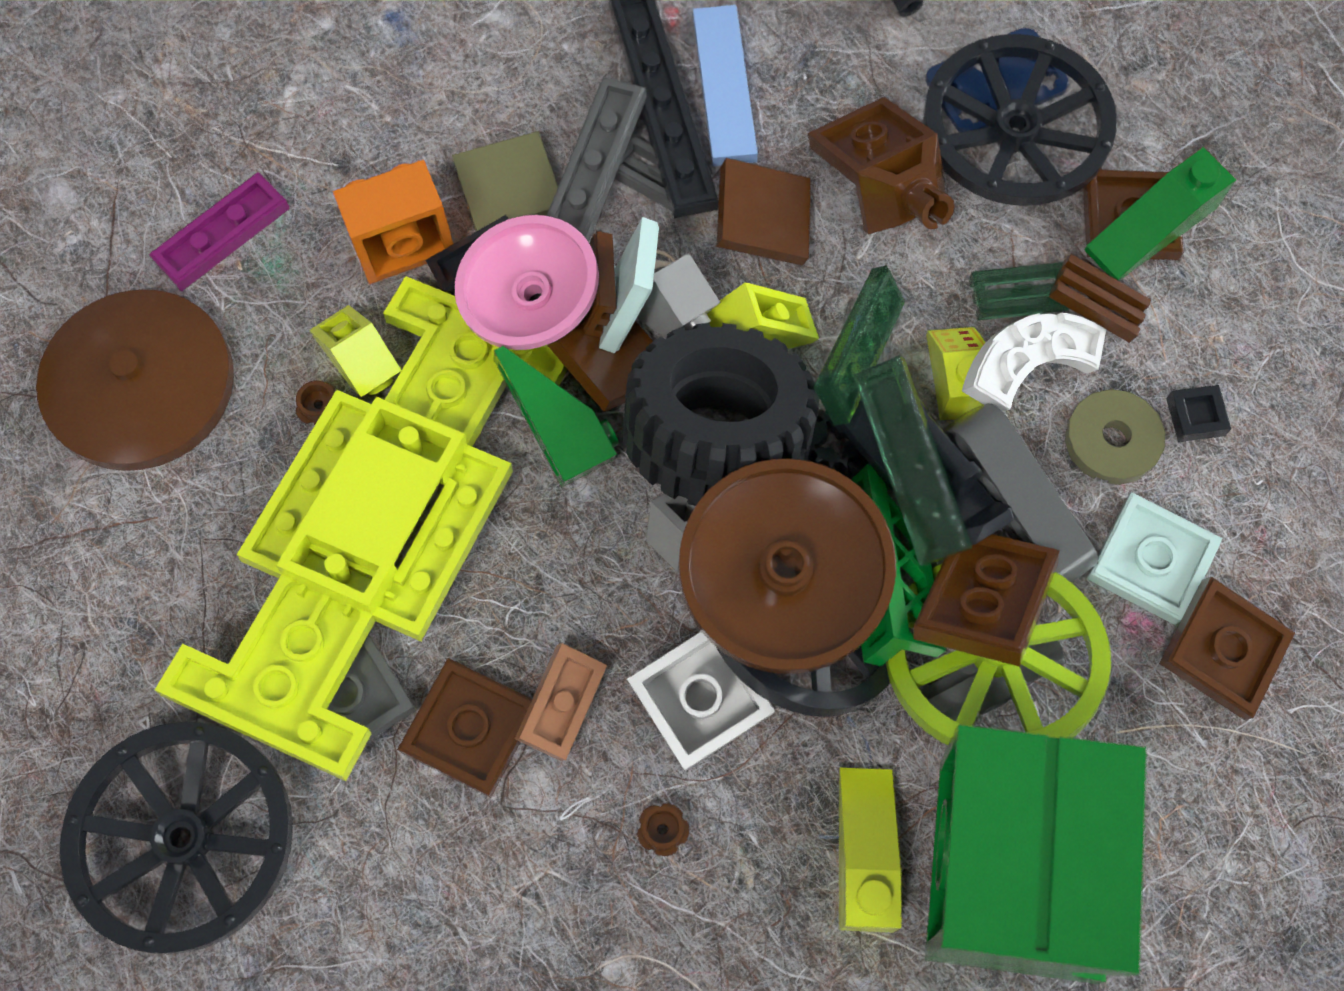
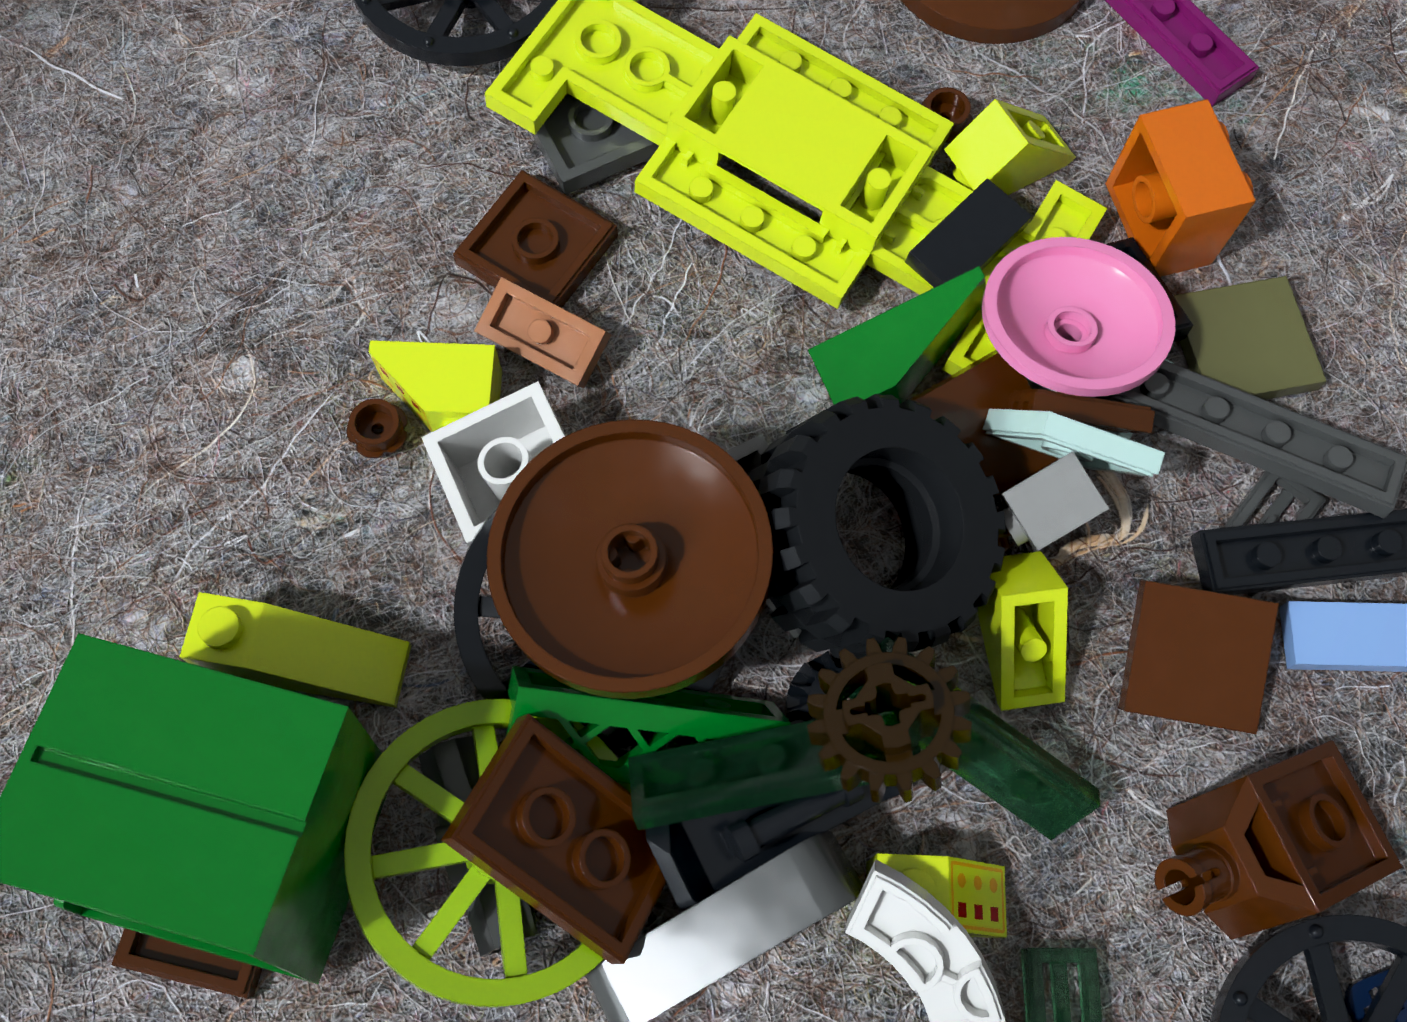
camera: 95 degrees right, 0 degrees up
none -> neon yellow slope [368,340,503,432]
none -> dark brown gear [807,637,972,803]
none -> black tile [905,178,1032,288]

